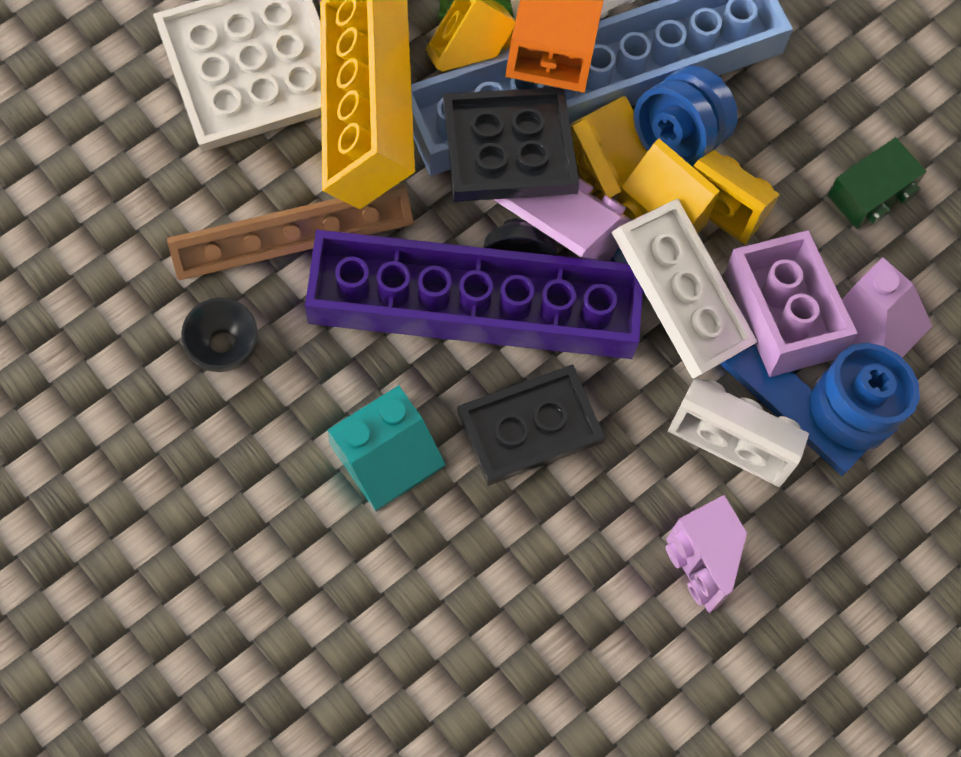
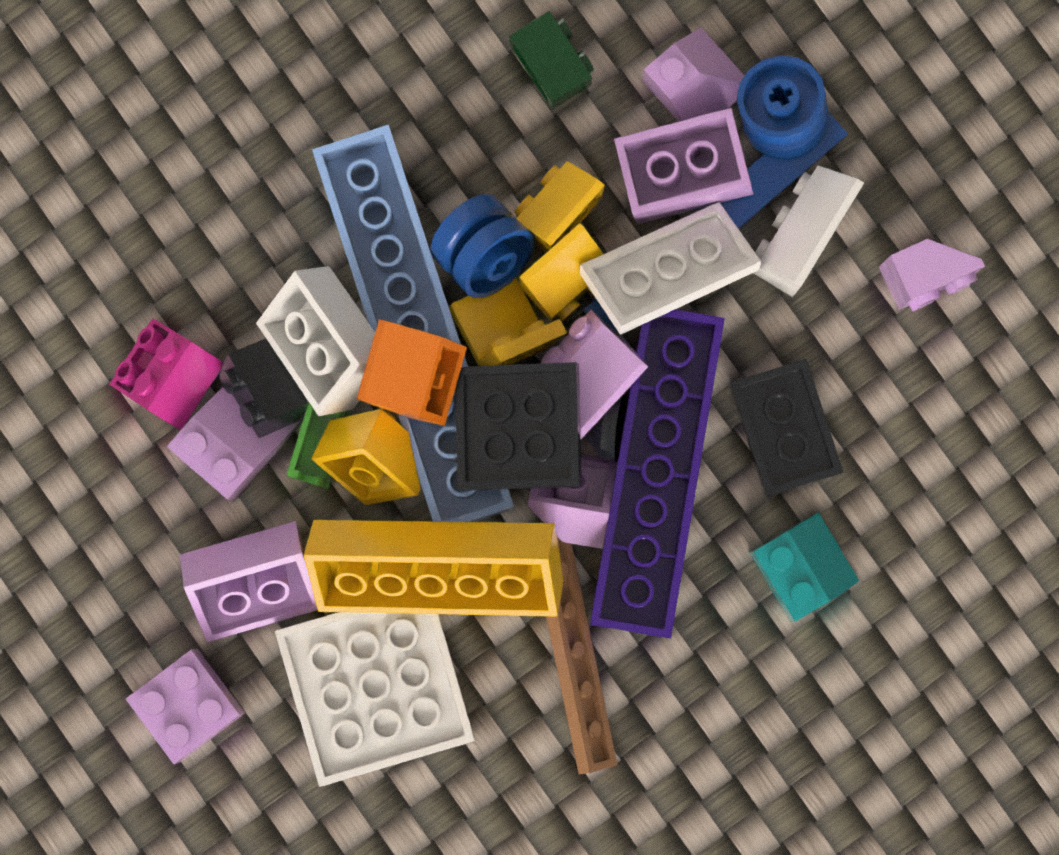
camera: 75 degrees left, 15 degrees up
black piece [181,298,258,372] -> none
none -> lavender slope [528,454,617,549]

